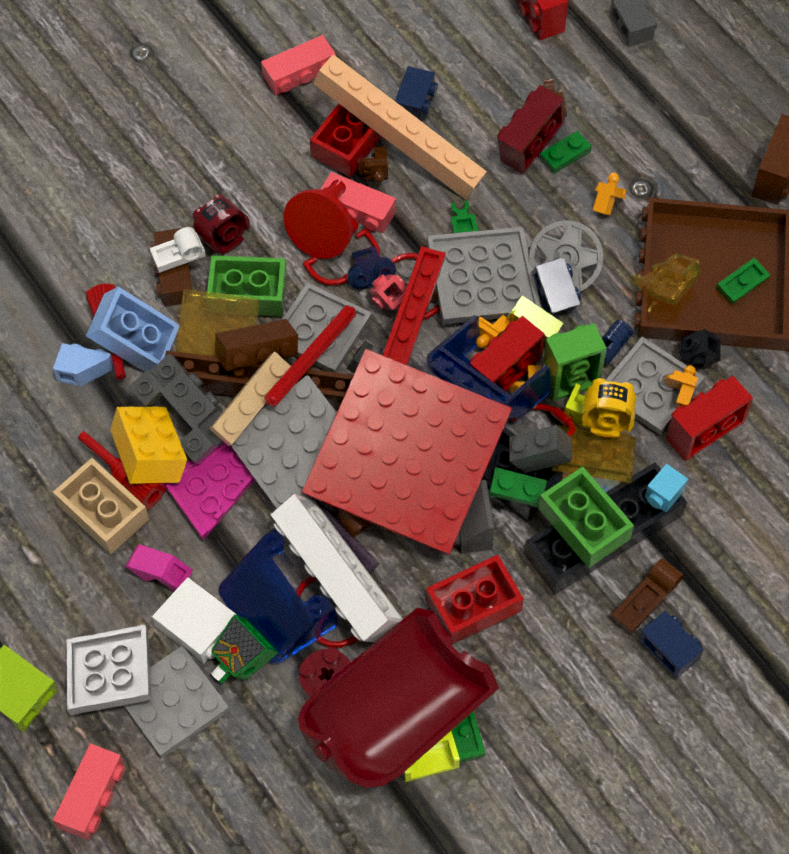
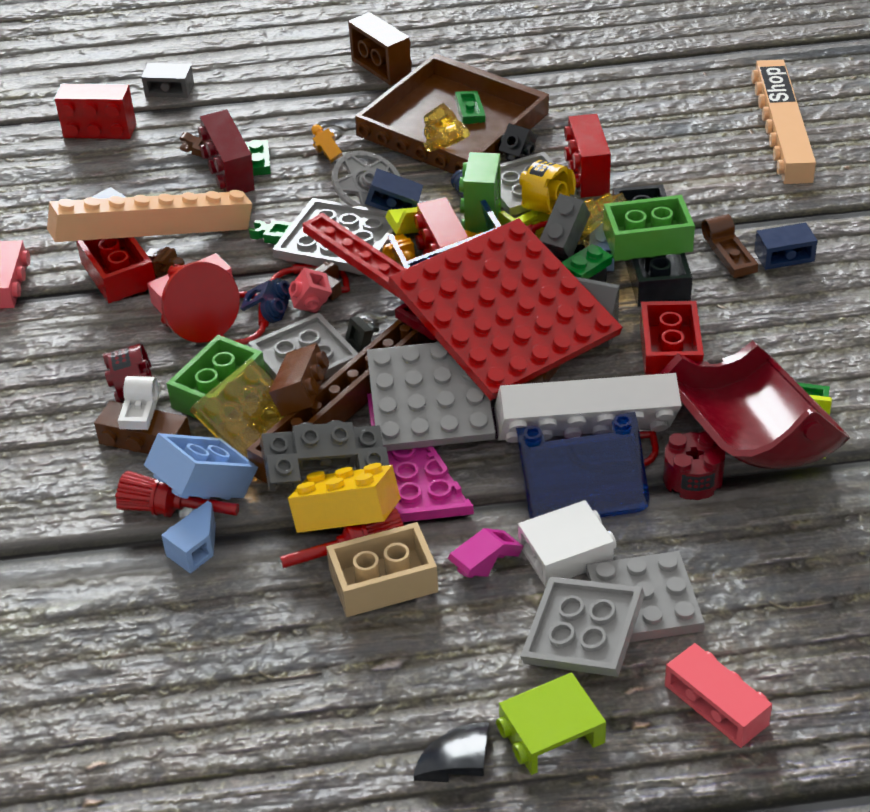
camera: 60 degrees left, 20 degrees down
tan plate [209,352,291,446] -> none
torso [211,614,279,683] -> none
red axle [264,305,356,407] -> none
medium azure brick [645,464,688,512] -> none
light orange piece [664,365,698,408] -> none

